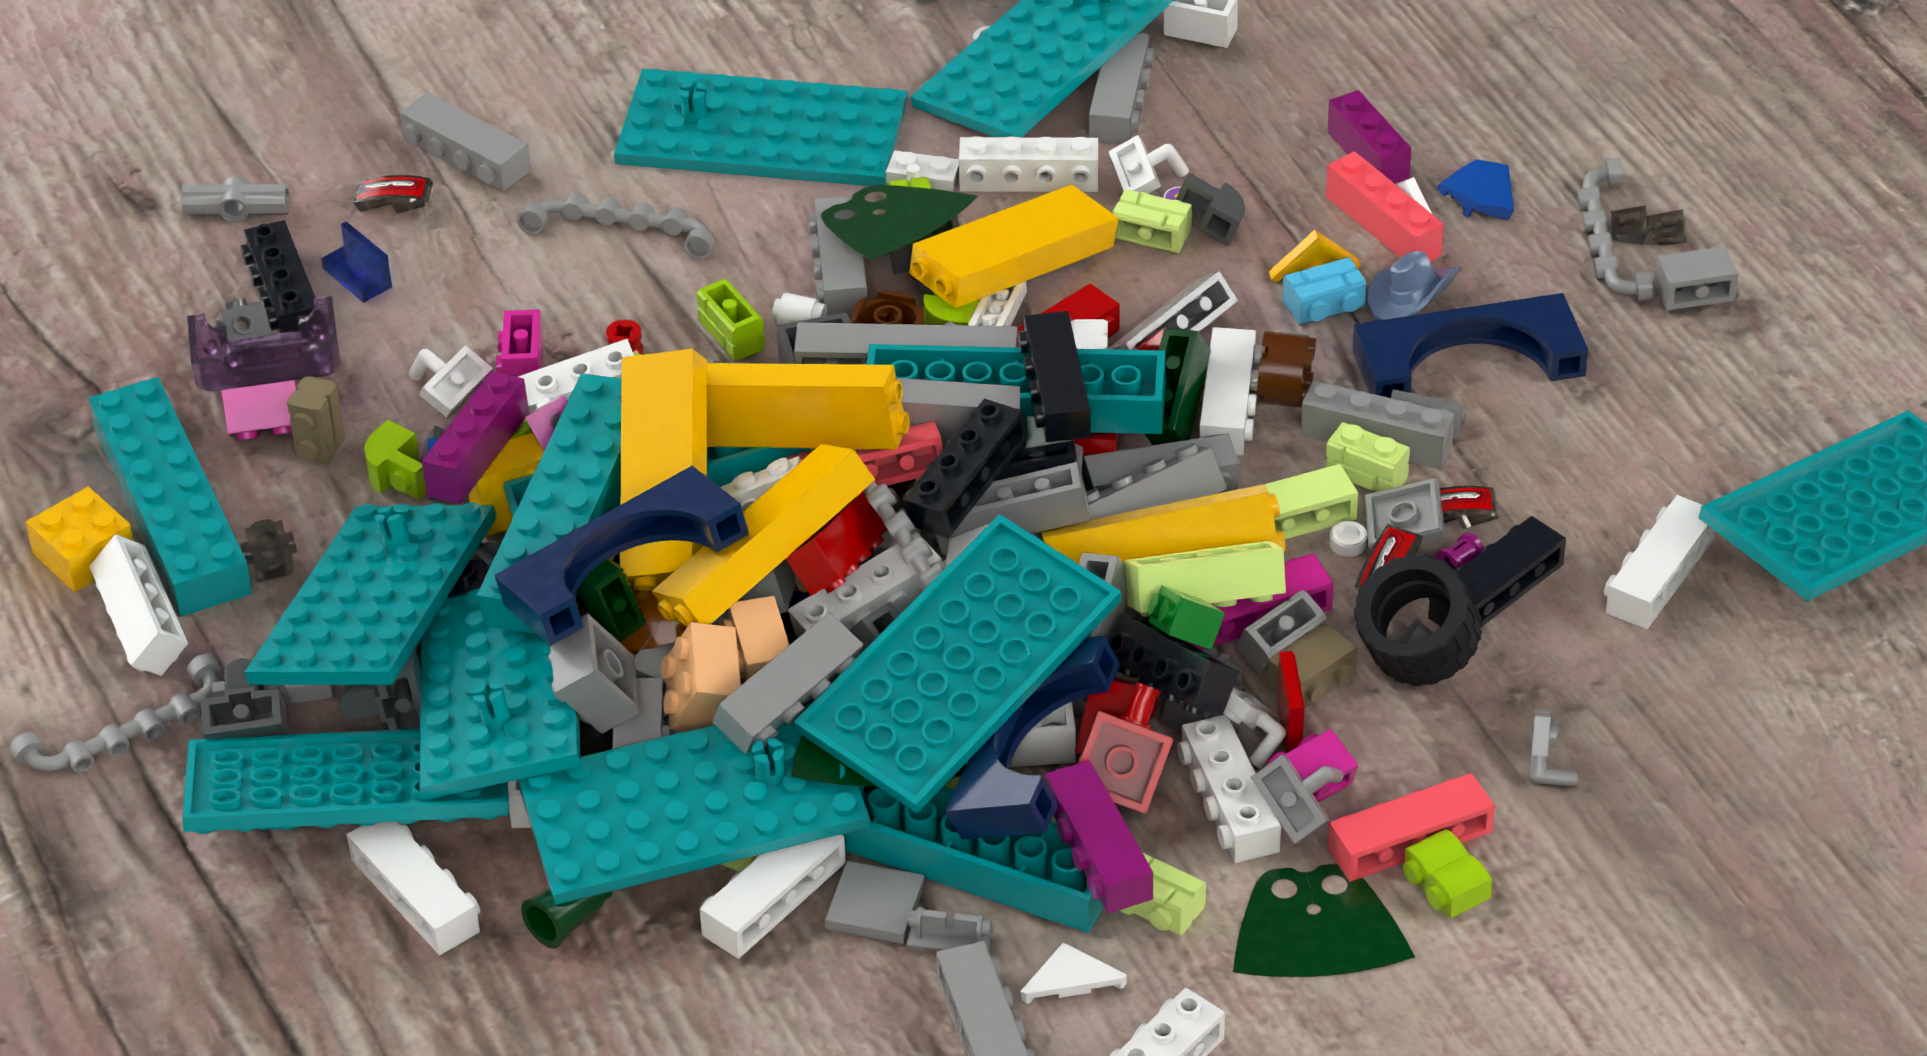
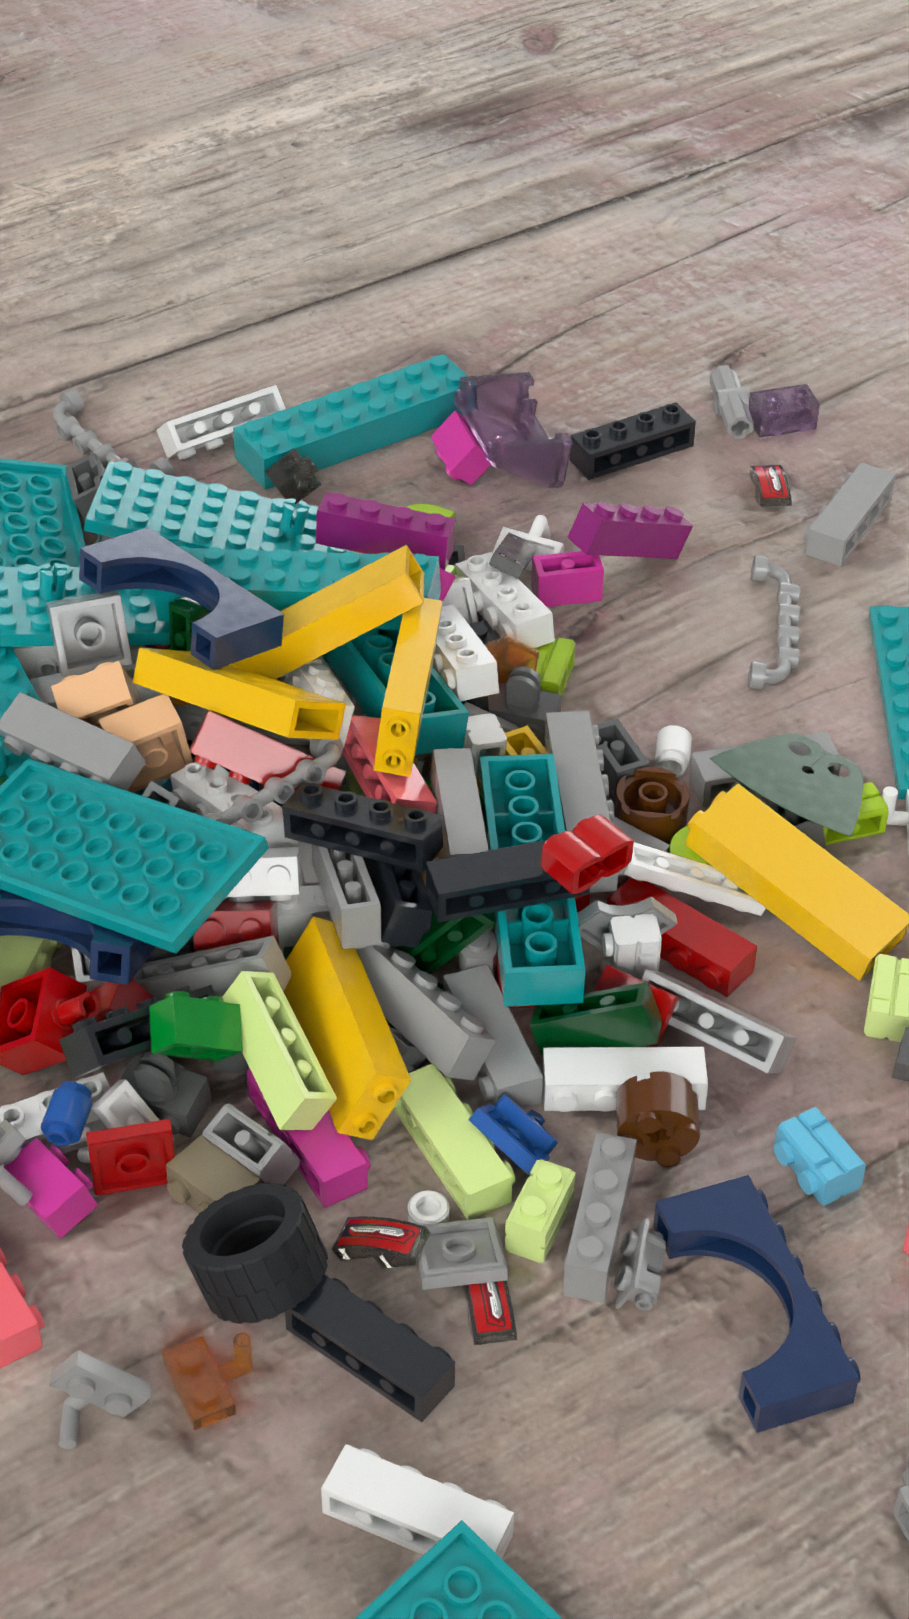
camera: 80 degrees right, 0 degrees up
yellow brick [25,486,134,592] -> none
dark grey brick [214,299,272,353] -> none
dark tan brick [287,376,345,464] -> none
clear blue panel [321,221,392,303] -> none
red wheel [606,320,643,355] -> none
lime brick [696,279,765,361] -> none
yellow tile [1269,230,1361,282] -> none
sand blue hat [1366,251,1462,320] -> none
magenta bush [1435,532,1485,571] -> none
none -> blue brick [40,1081,93,1146]
none -> clear orange plate [162,1332,253,1431]
none -> blue slope [469,1094,558,1175]
none -> dark grey tile [489,532,538,578]
none -> red brick [541,814,634,894]
none -> magenta brick [567,502,693,559]
none -> clear purple brick [749,384,820,438]

